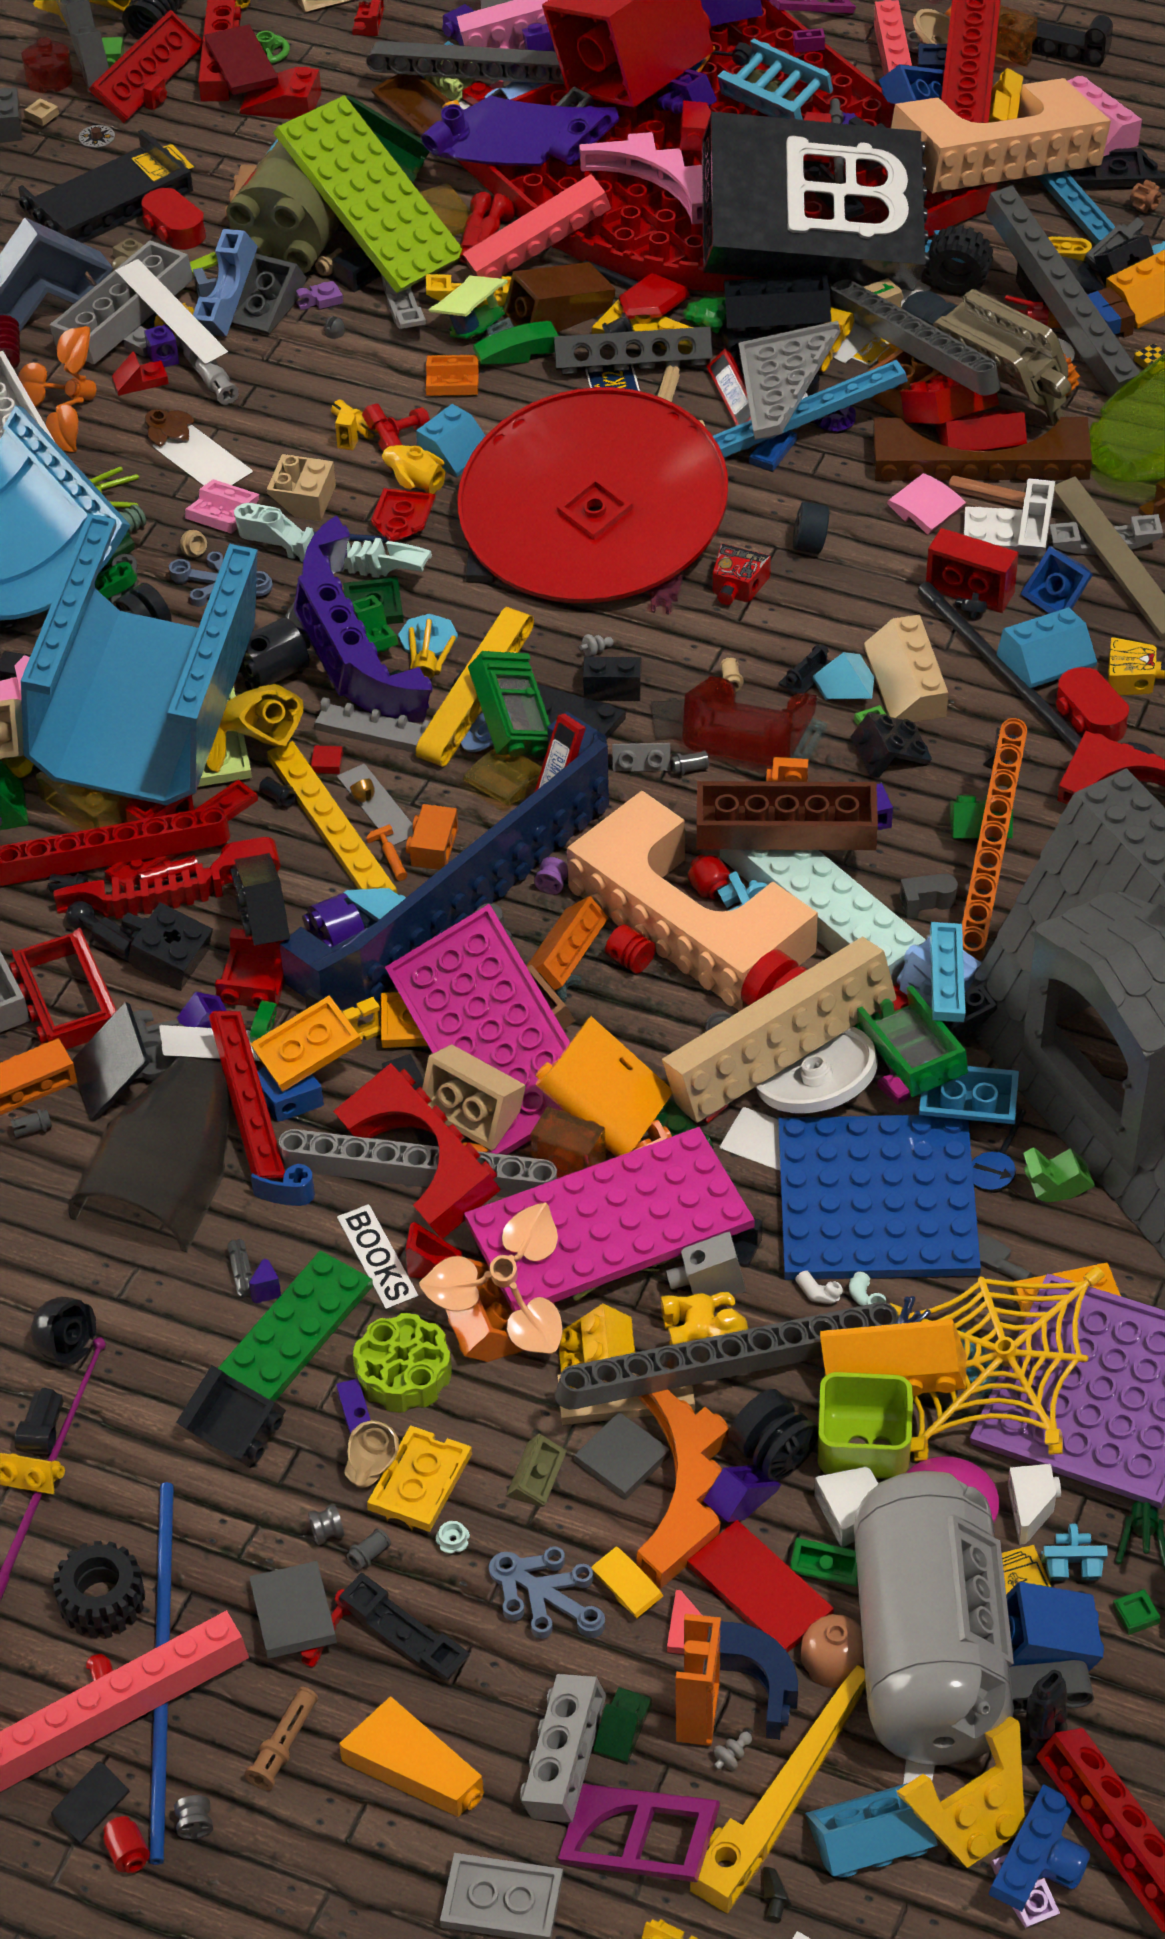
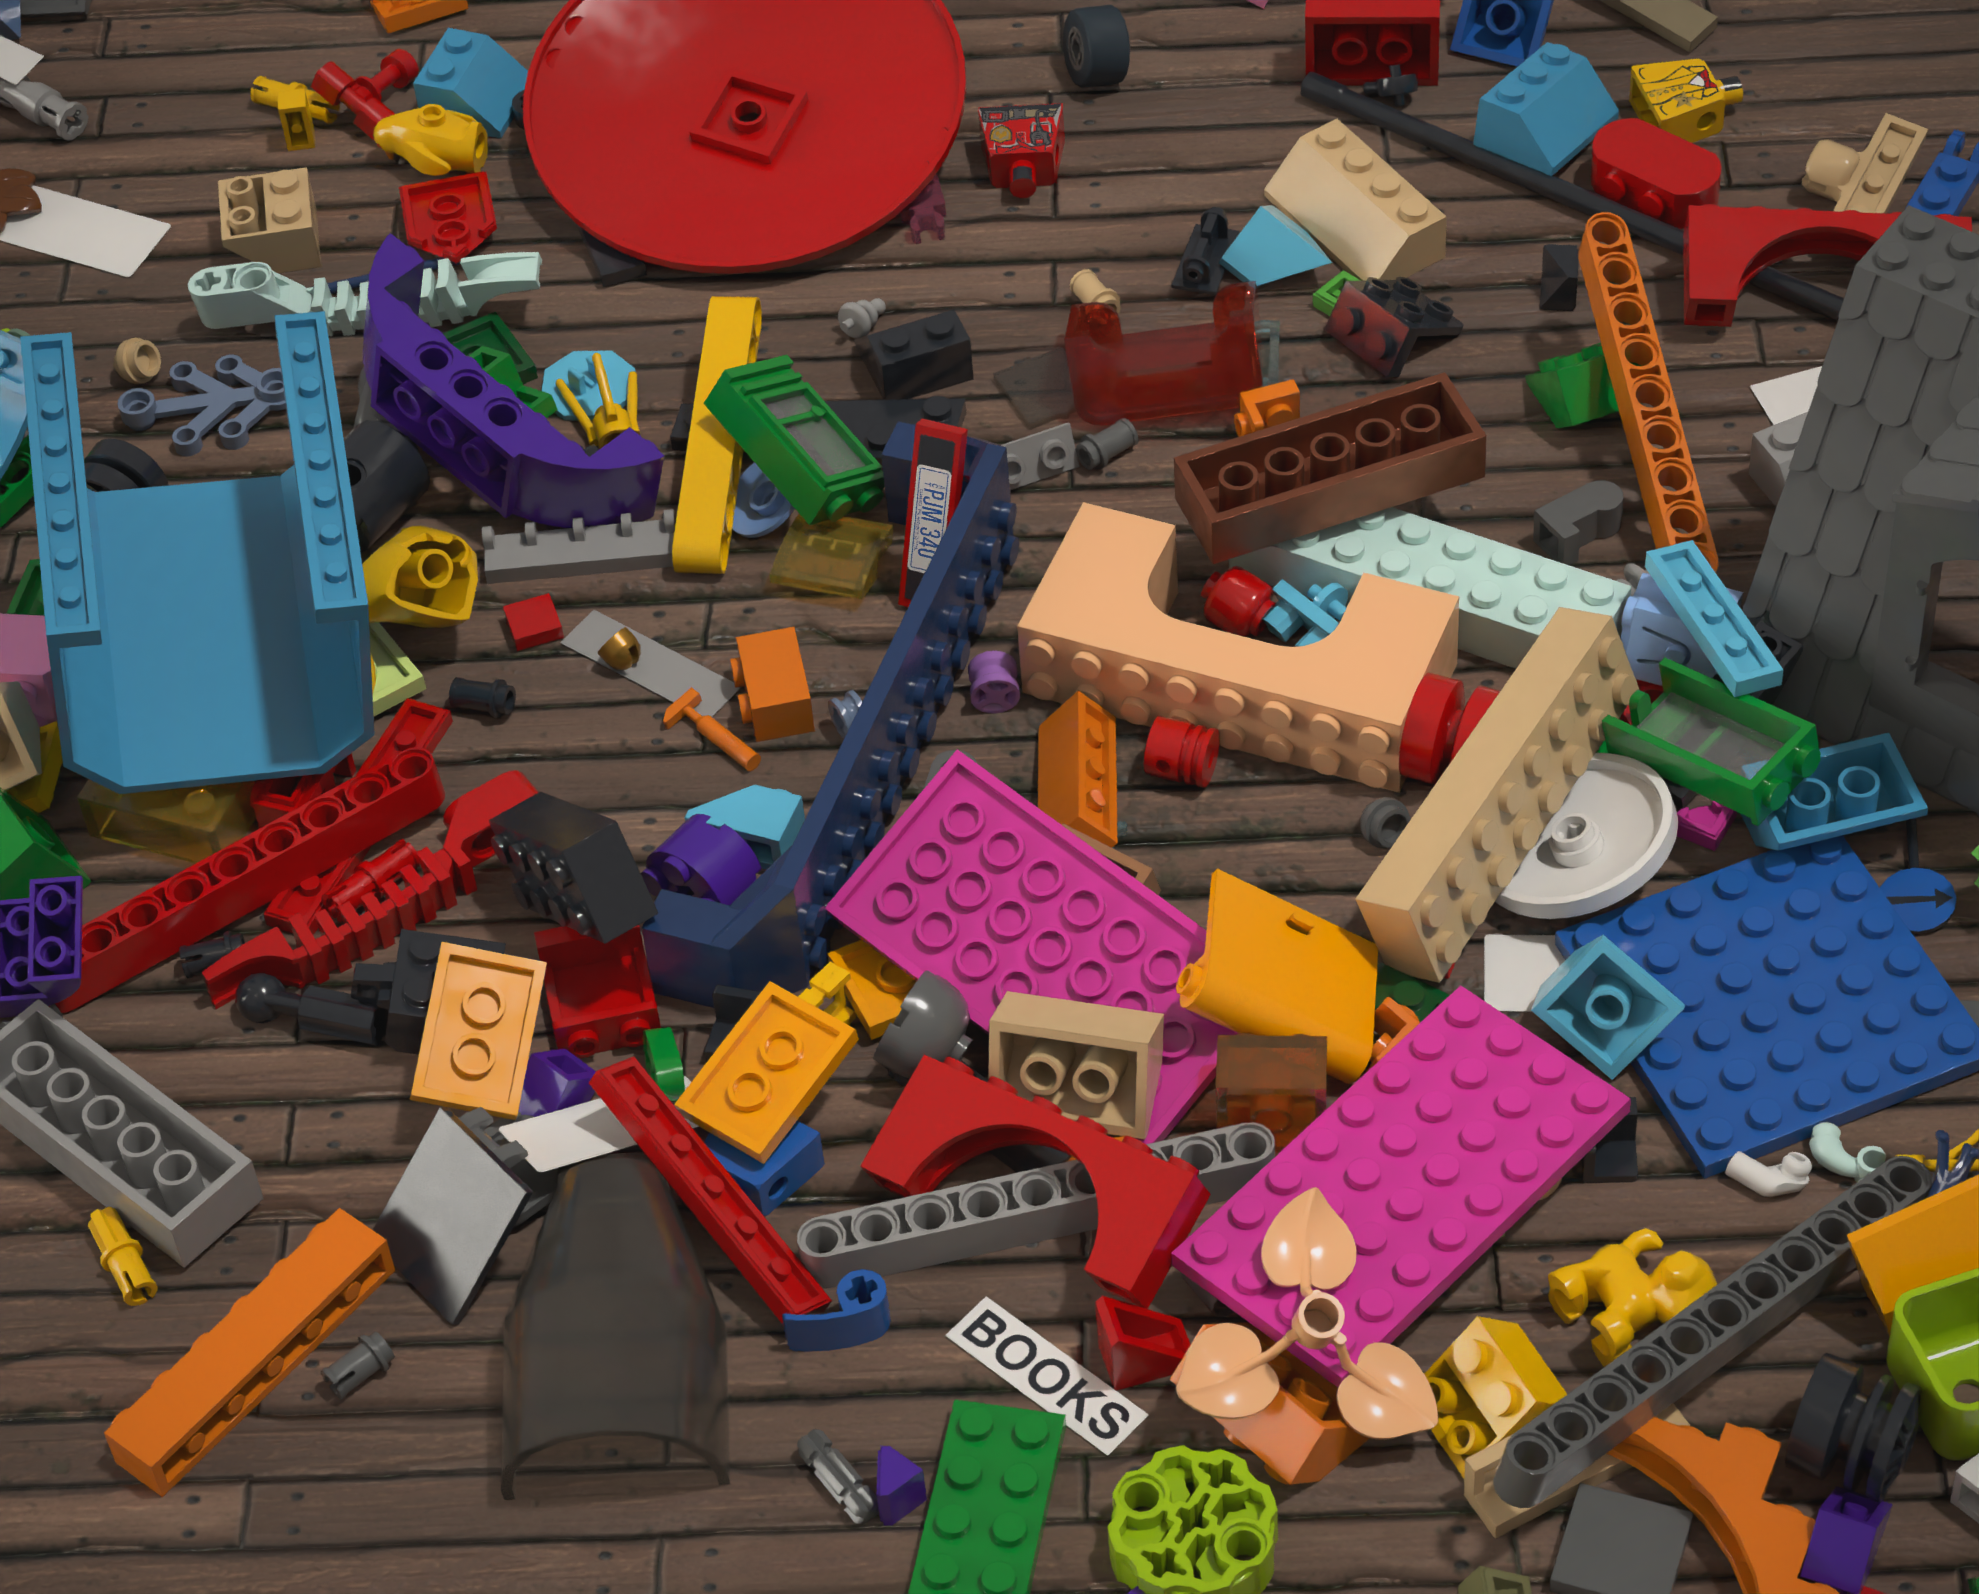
camera: 20 degrees left, 0 degrees up
red window [9,928,117,1050] -> none
bright pink slope [185,479,259,534] -> none
yellow plate [267,741,397,893] -> none
light grey torso [666,1231,746,1296] -> none
none -> light orange plate [410,942,547,1120]
none -> dark grey cylinder [873,970,973,1078]
none -> medium azure slope [1531,935,1685,1080]

